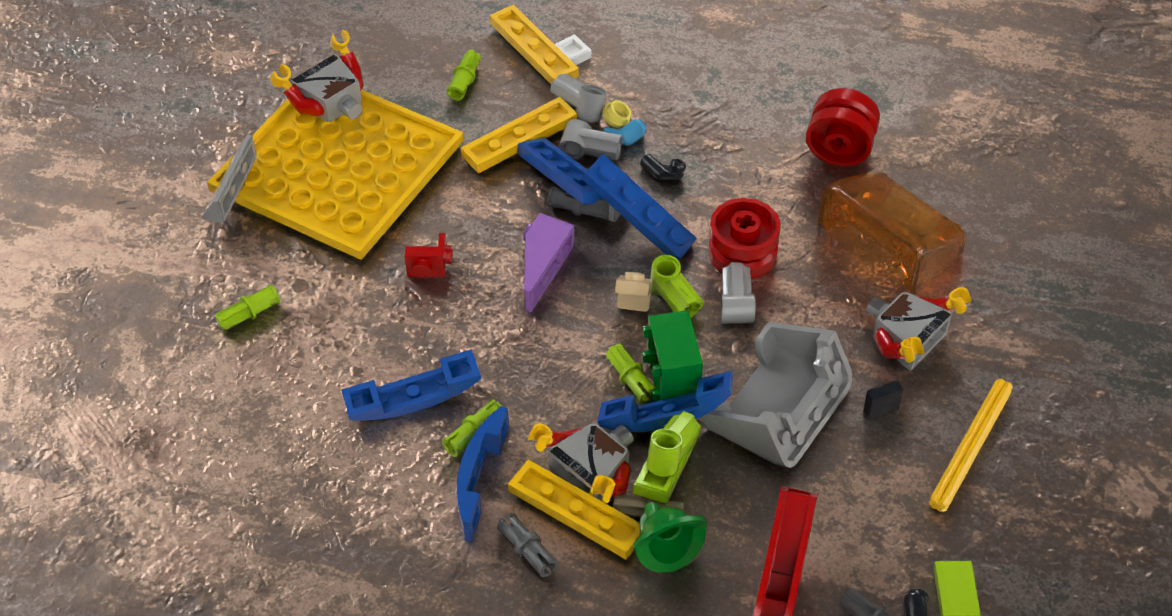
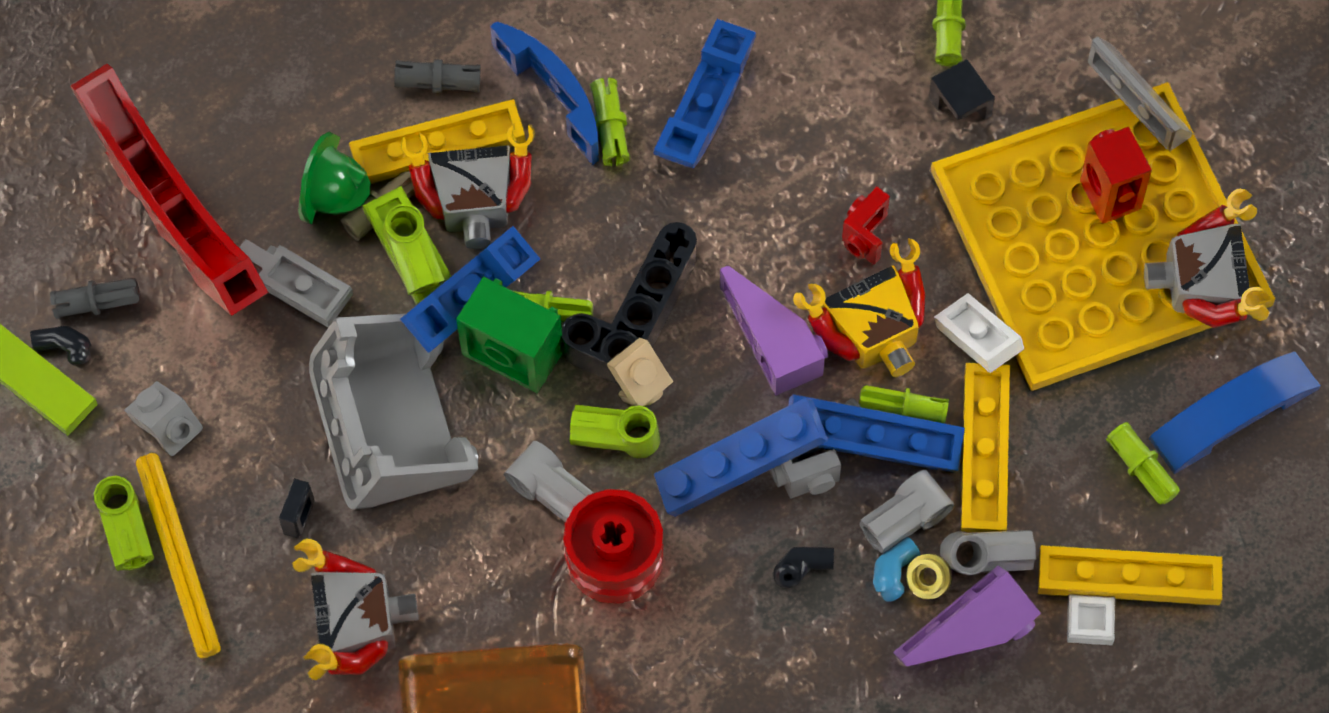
camera: 130 degrees right, 15 degrees up
none -> lime piece [94,476,154,571]
none -> light grey bracket [124,381,203,456]
none -> light grey hinge [239,239,353,328]
none -> black beam [562,222,697,383]
none -> torso [793,238,926,377]
none -> lime axle [859,385,949,424]
none -> medium lavender slope [893,566,1041,667]
none -> black panel [928,59,995,120]
none -> white plate [934,293,1024,373]
none -> red brick [1080,127,1152,224]
none -> blue slope [1149,351,1321,474]

